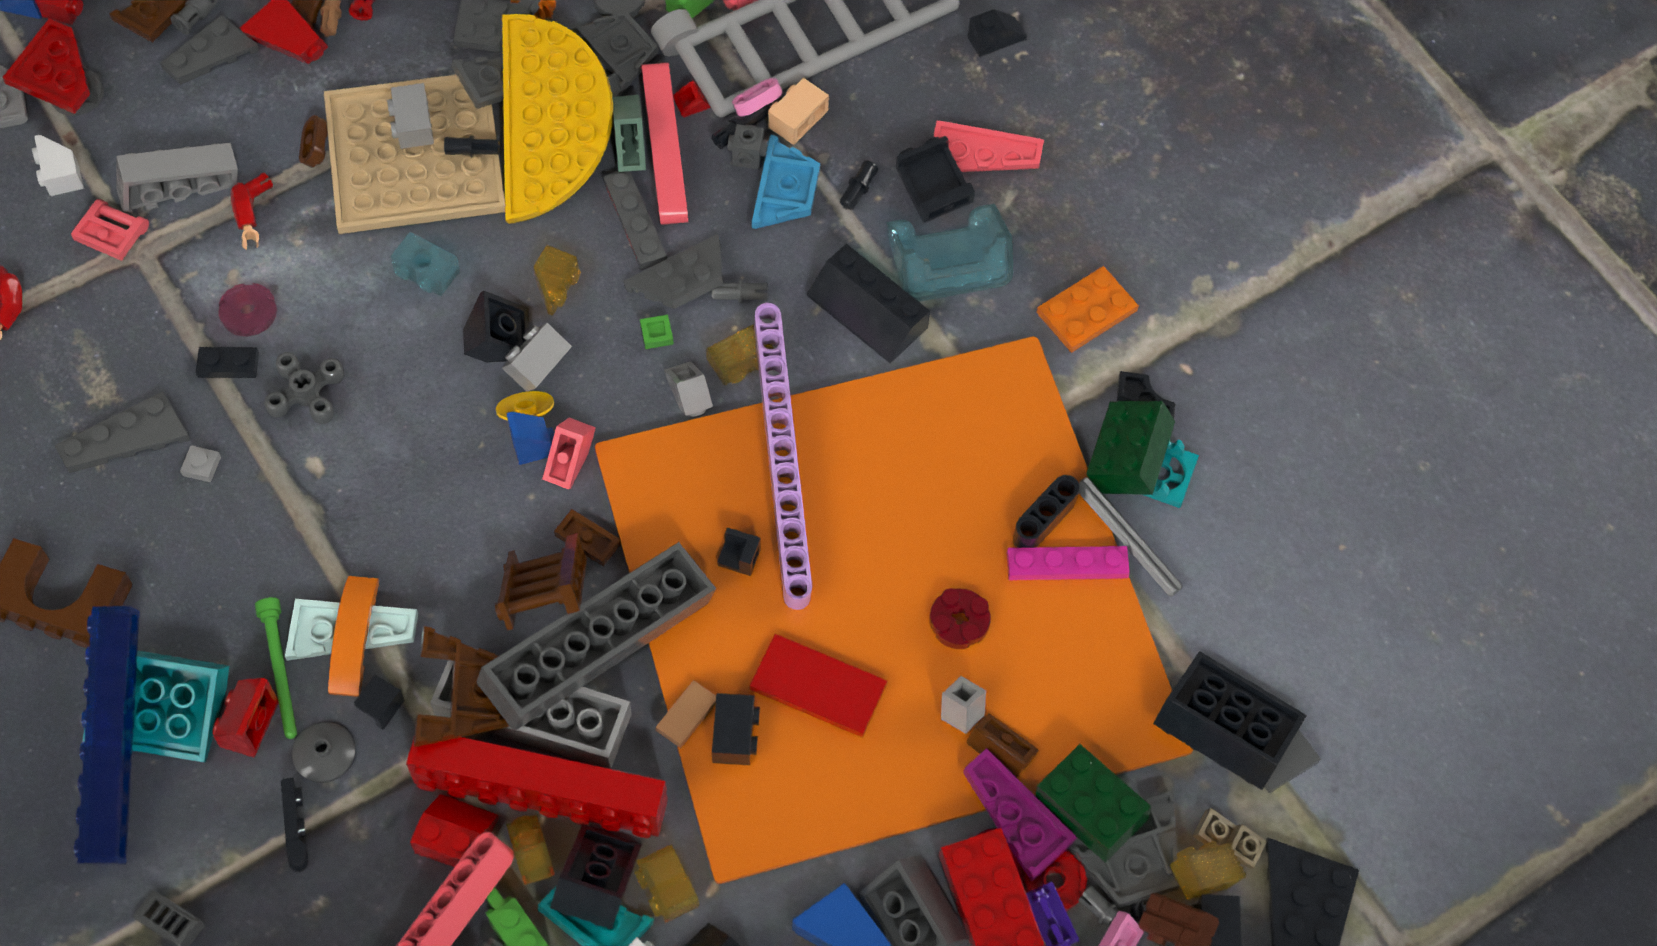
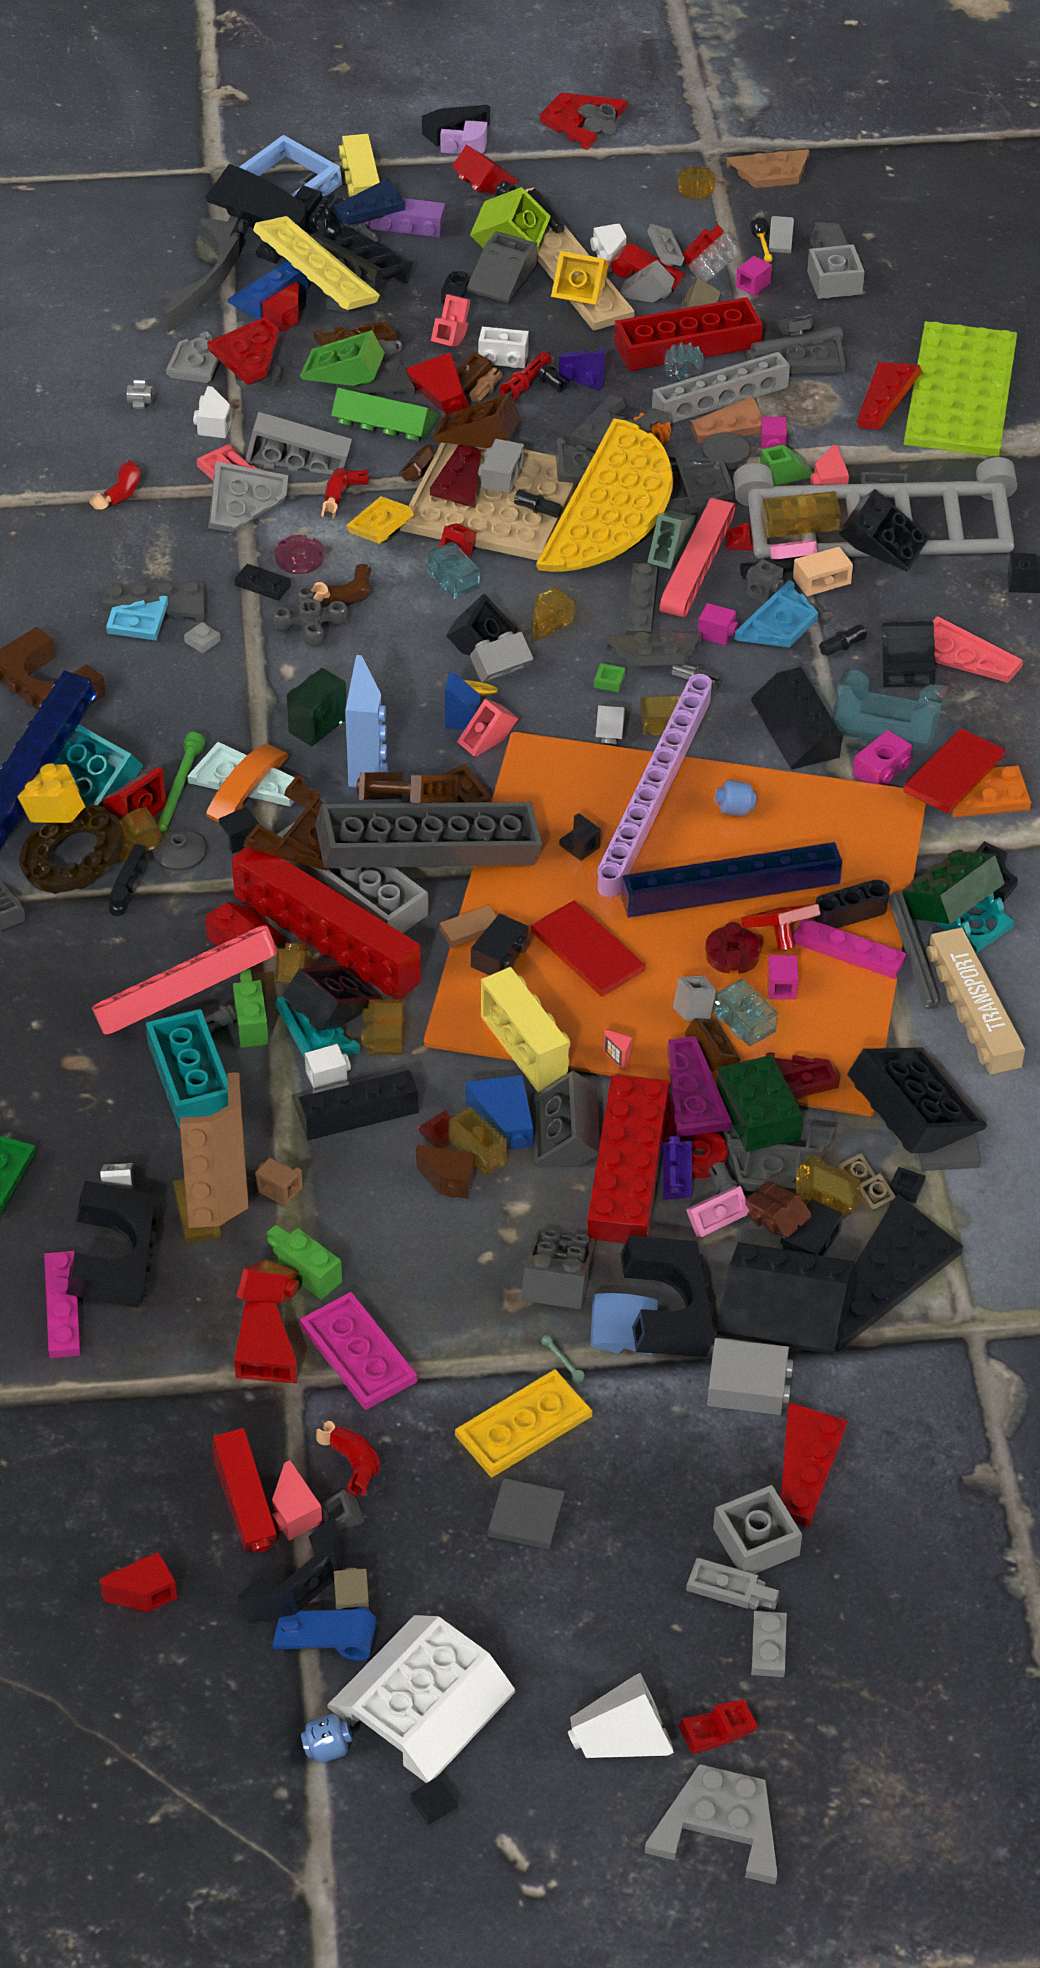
camera: 30 degrees right, 15 degrees down
none -> yellow brick [17,763,85,823]
none -> dark brown plate [19,805,125,894]
none -> medium azure wing [106,596,168,641]
none -> clear yellow brick [116,808,163,863]
none -> light grey plate [208,461,288,533]
none -> clear green brick [287,668,346,747]
none -> bright green slope [300,330,385,386]
none -> reddish brown arm [311,564,372,606]
none -> bright green slope [331,388,439,442]
none -> light blue slope [345,655,388,787]
none -> yellow plate [346,496,414,544]
none -> dark red wing [430,445,481,508]
none -> reddish brown slope [432,392,521,448]
none -> red panel [437,523,477,560]
none -> light yellow brick [481,967,571,1092]
none -> coral slope [603,1030,632,1070]
none -> clear blue brick [621,842,842,918]
none -> dark pink brick [698,603,738,645]
none -> clear light blue brick [714,979,778,1047]
none -> medium blue head [715,780,756,817]
none -> red tile [741,904,820,950]
none -> clear yellow brick [761,491,841,538]
none -> dark red wing [766,1052,839,1099]
none -> dark pink brick [767,955,798,999]
none -> black slope [838,489,930,572]
none -> dark pink brick [852,730,912,785]
none -> black tile [889,1167,926,1203]
none -> red tile [903,728,1006,814]
none -> tan brick [926,927,1025,1075]

